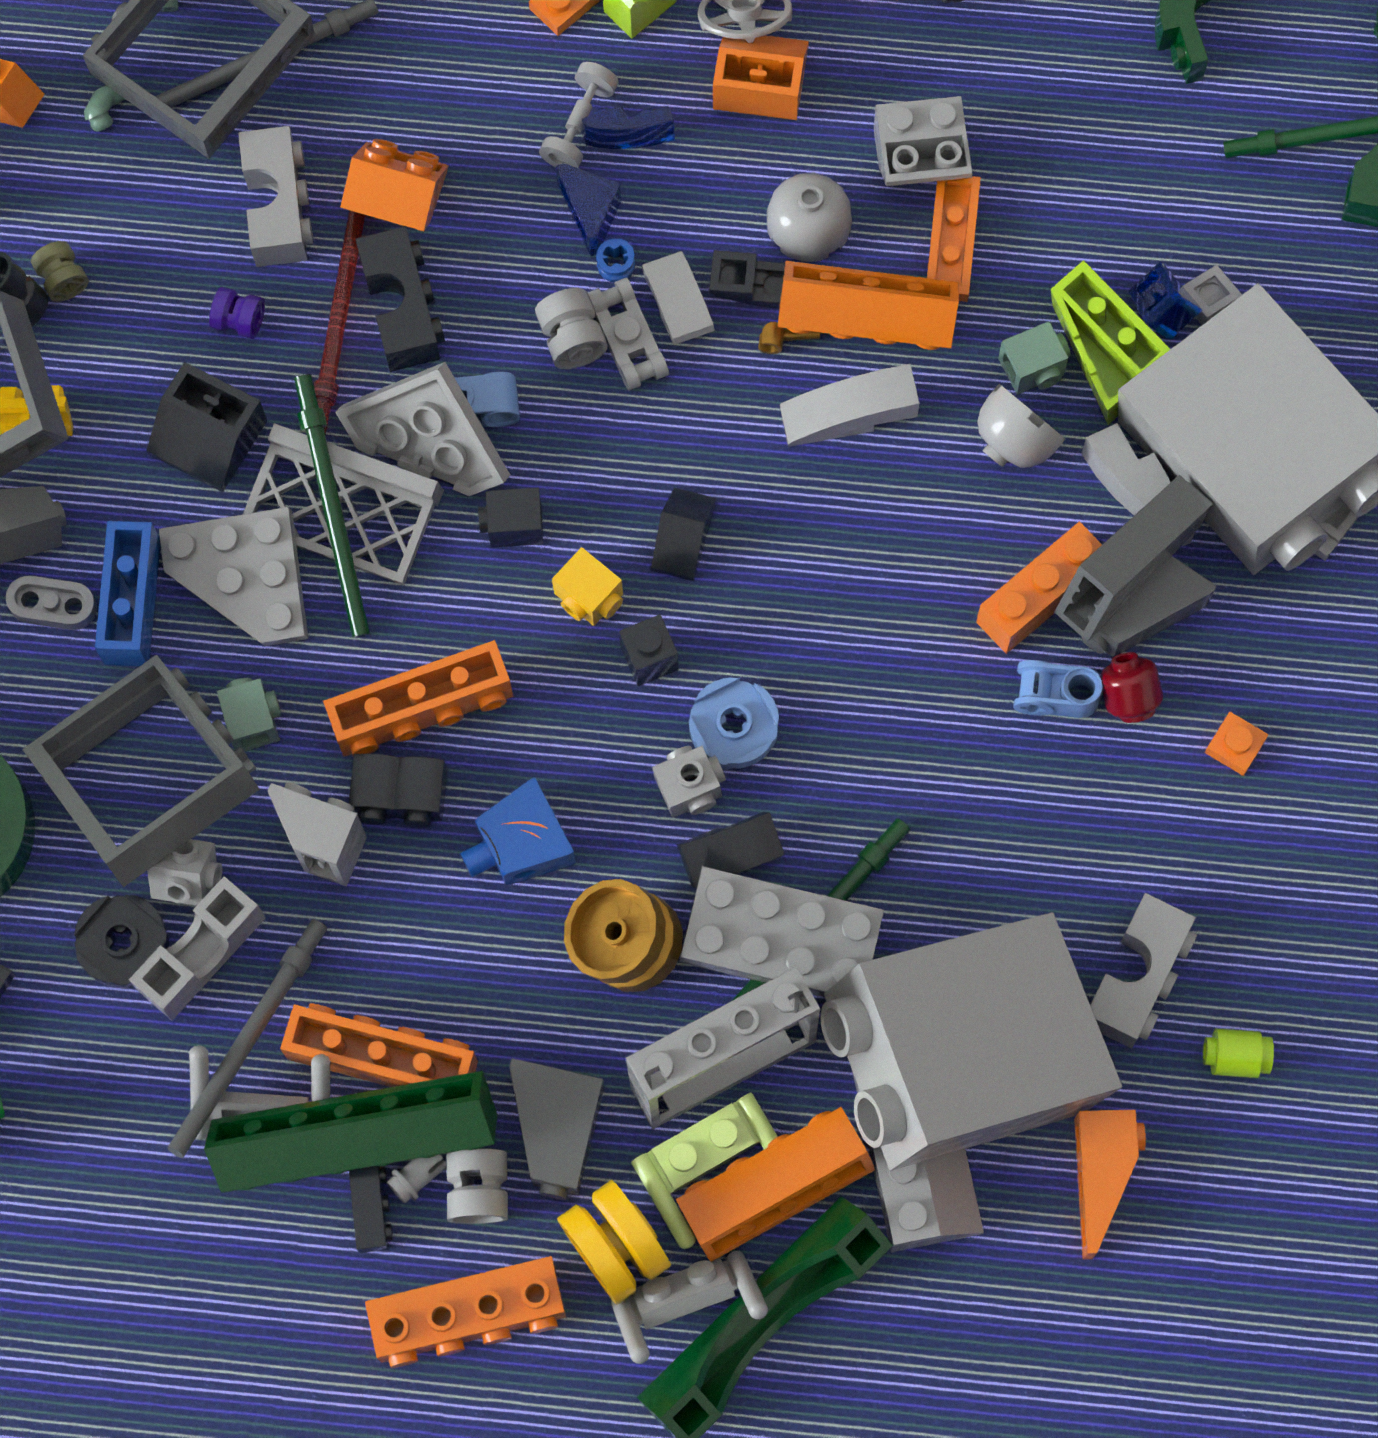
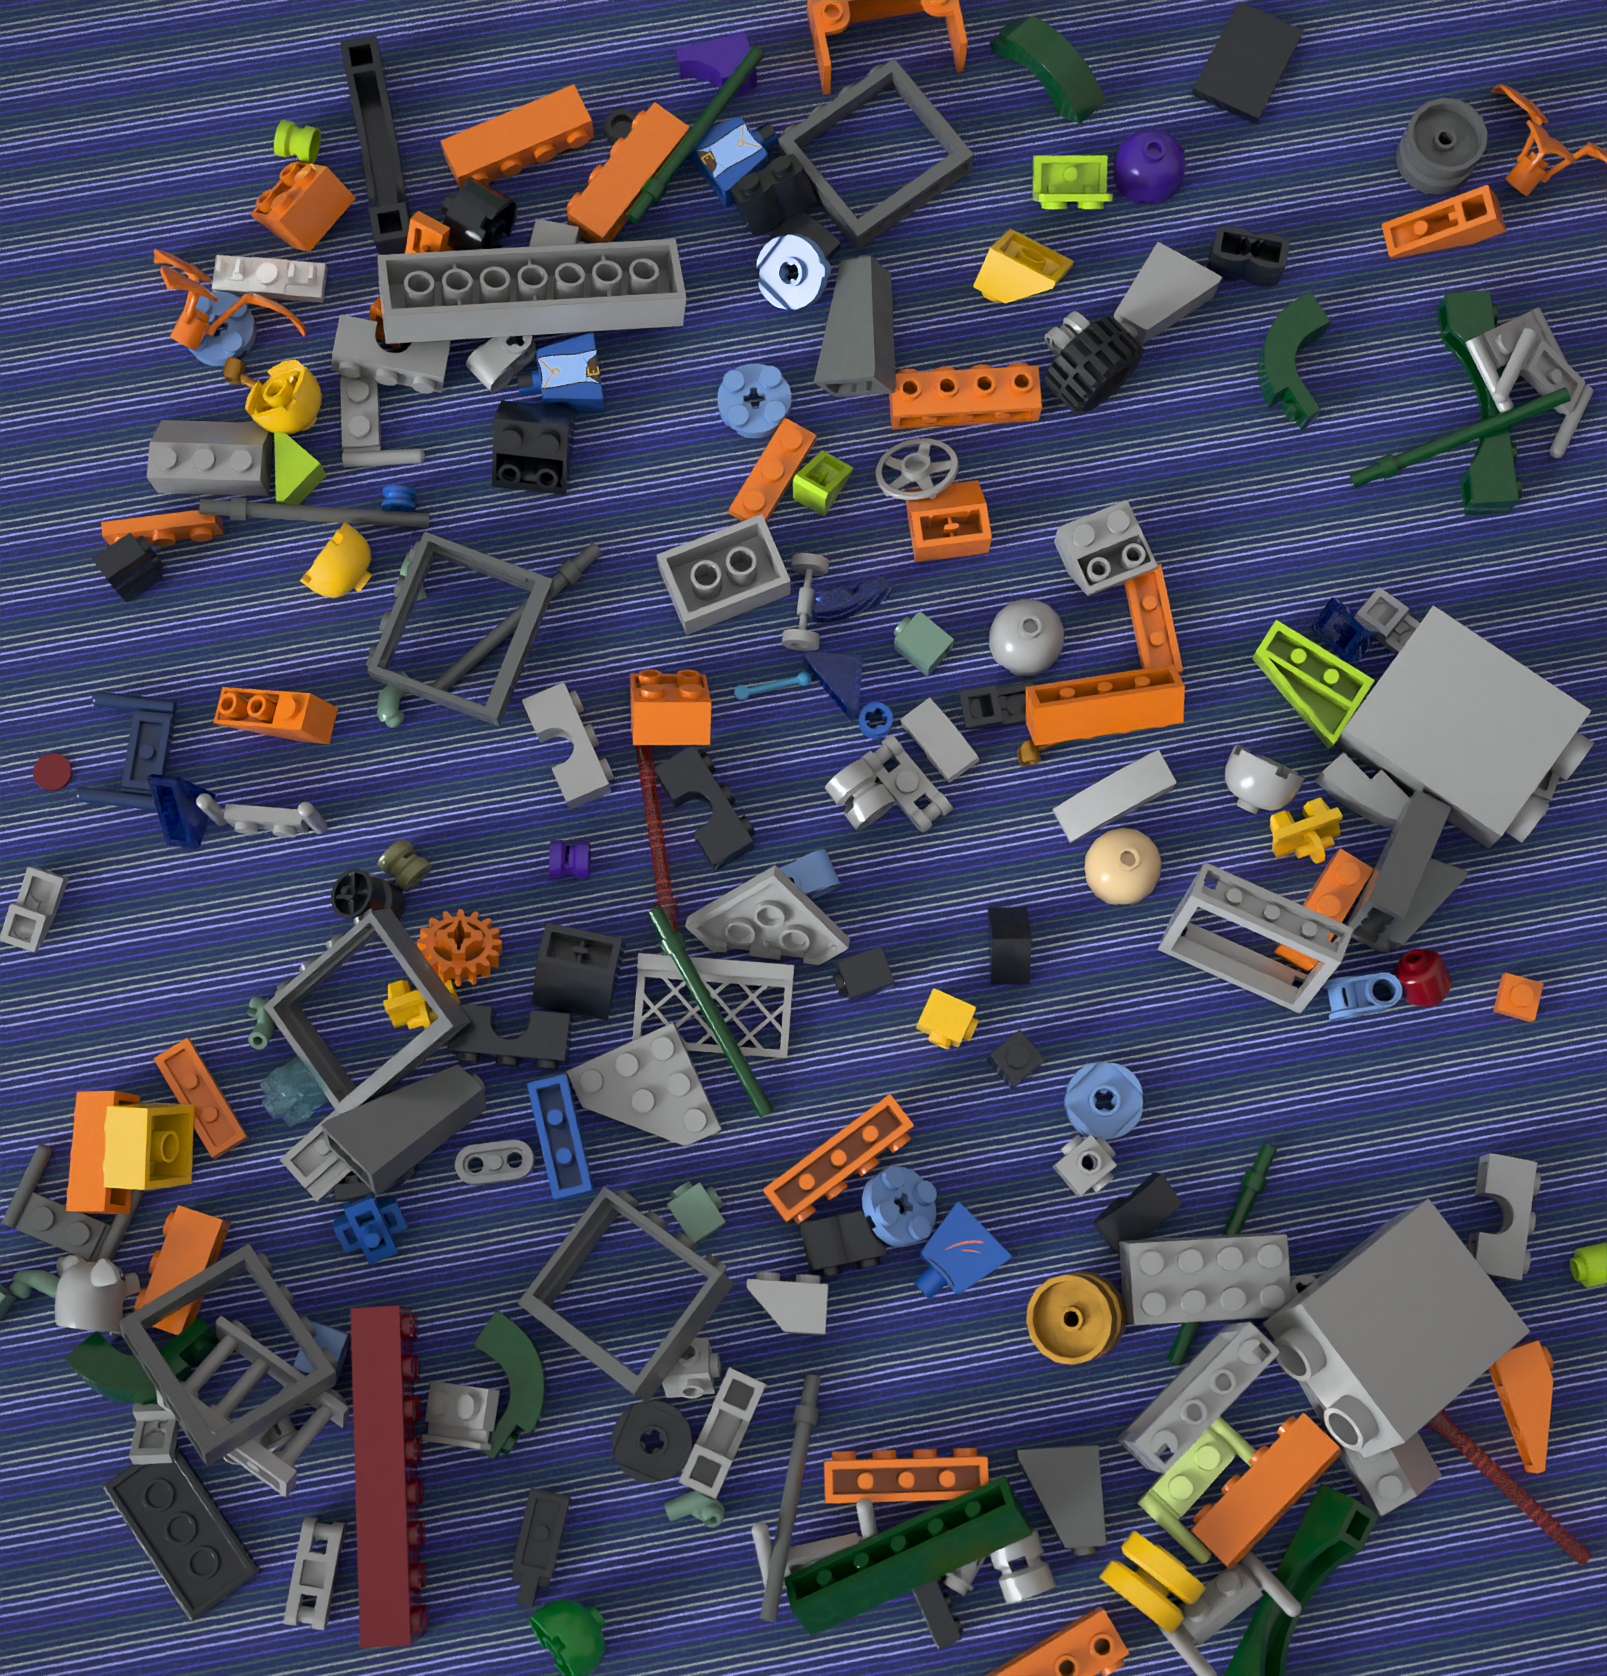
camera: 20 degrees left, 5 degrees up
sand green brick [998,321,1070,395] -> none
none -> orange gear [417,909,502,986]
none -> black arch [447,1004,573,1071]
none -> light grey brick [657,514,791,635]
none -> sand green arm [664,1490,724,1528]
none -> dark azure hinge [734,671,812,701]
none -> medium blue plate [862,1165,937,1247]
none -> sand green brick [893,611,954,677]
none -> tan cylinder [1084,828,1162,905]
none -> light grey window [1158,862,1354,1014]
none -> yellow hips [1270,797,1343,864]
none -> clear red bar [1426,1408,1592,1566]

